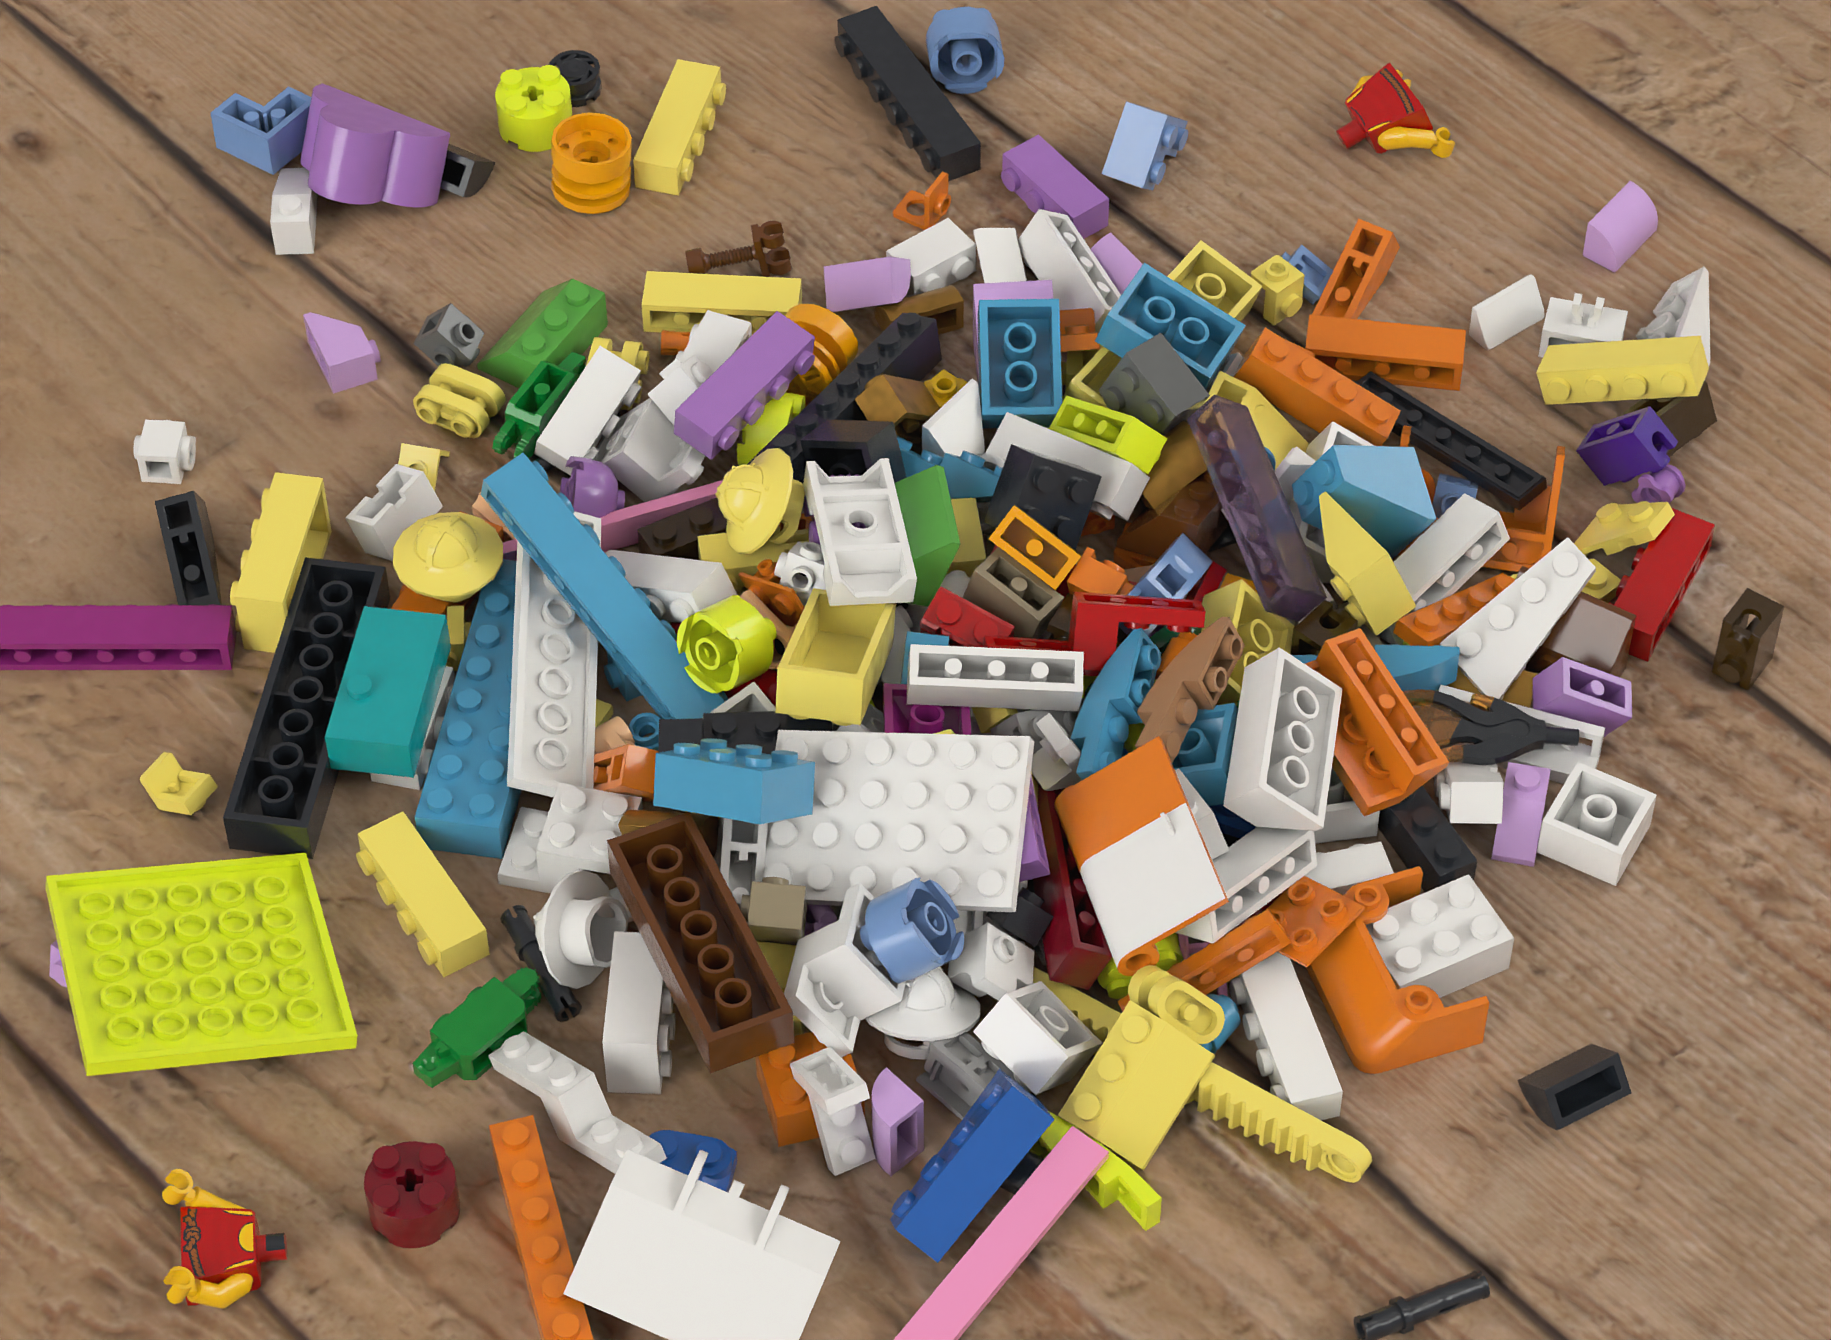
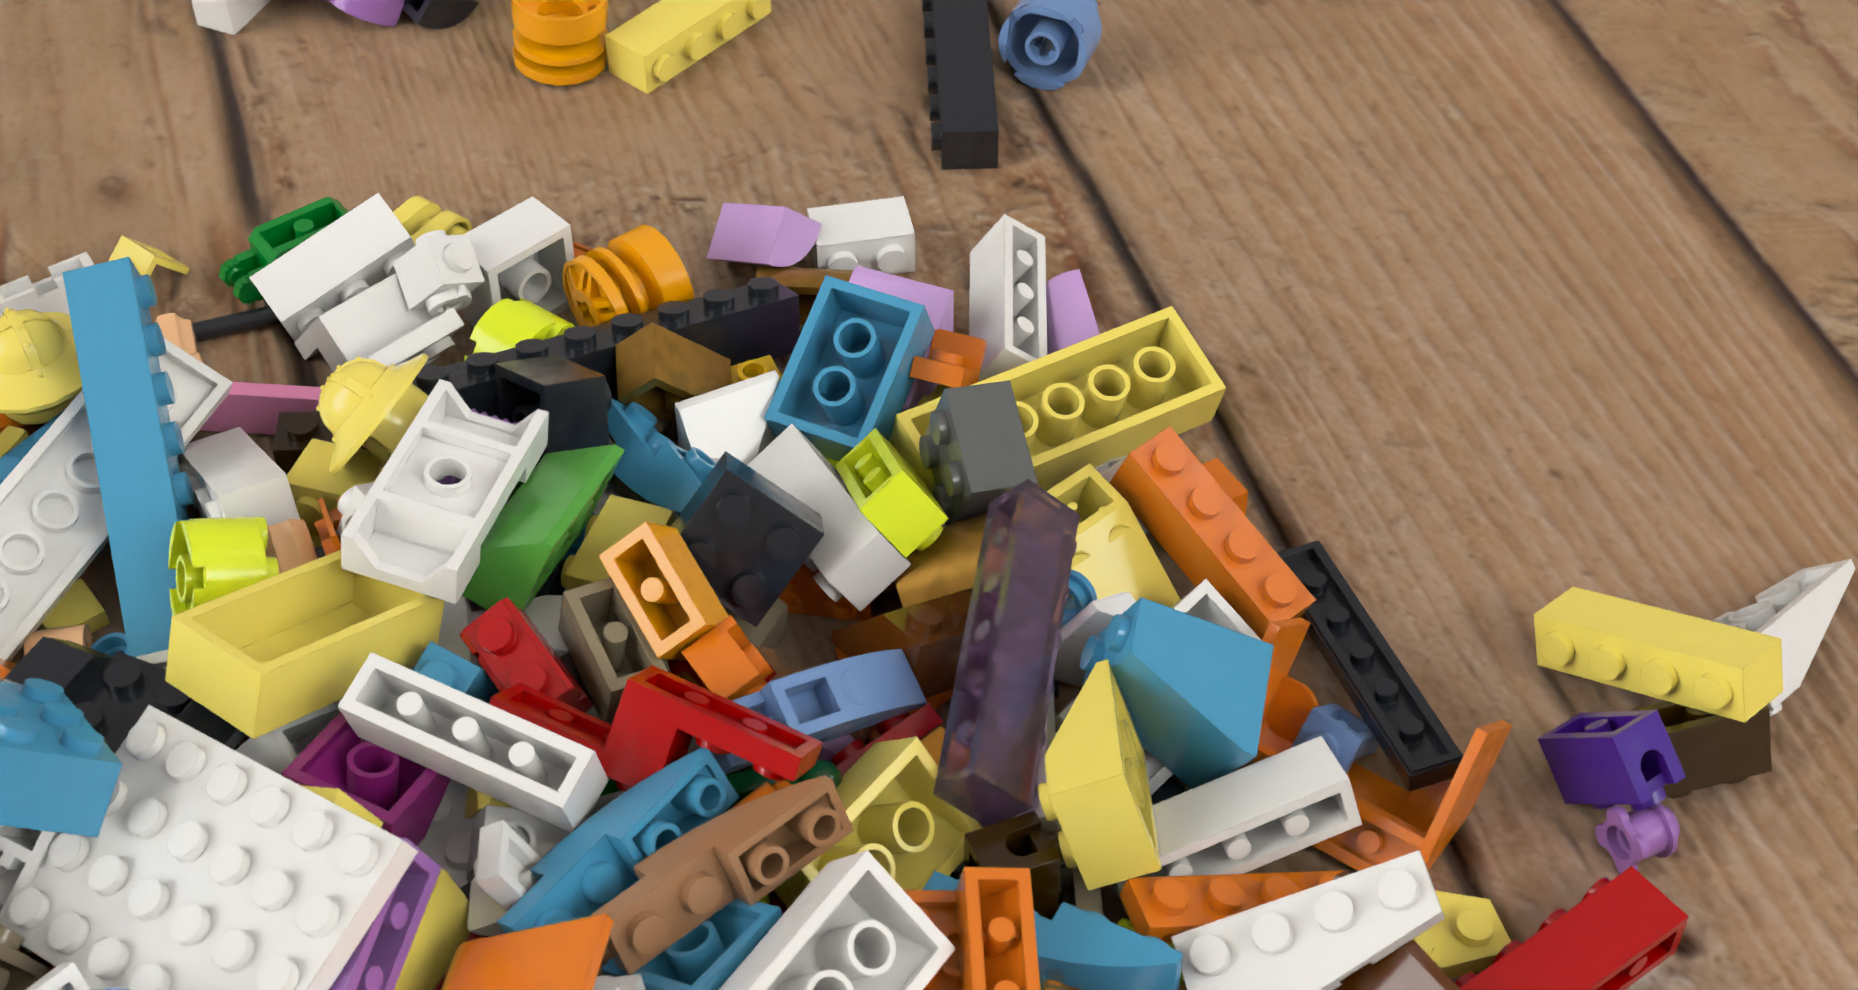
camera: 25 degrees right, 5 degrees down
lavender slope [303,312,381,394] -> none
dark grey brick [413,303,484,367] -> none
light yellow brick [413,363,506,438] -> none
bright green slope [477,279,608,388] -> none
medium lavender cylinder [560,456,625,518] -> none
light yellow brick [642,271,802,334] -> none
medium lavender brick [674,311,815,460] -> none
reddish brown bar [685,221,792,277] -> none
orange bracket [893,171,951,230] -> none
white slope [973,228,1027,283] -> none
medium lavender brick [1001,134,1109,239] -> none
dark azure brick [1095,263,1246,390] -> none
brick [1102,101,1188,190] -> none
light yellow bracket [1251,255,1305,326] -> none
medium blue bracket [1281,244,1333,305] -> none
orange brick [1305,314,1466,391] -> none
orange slope [1312,219,1400,319] -> none
torso [1336,63,1455,158] -> none
white slope [1469,274,1545,350] -> none
white brick [1538,293,1628,358] -> none
light yellow wing [1574,501,1675,556] -> none
lavender brick [1583,181,1658,273] -> none

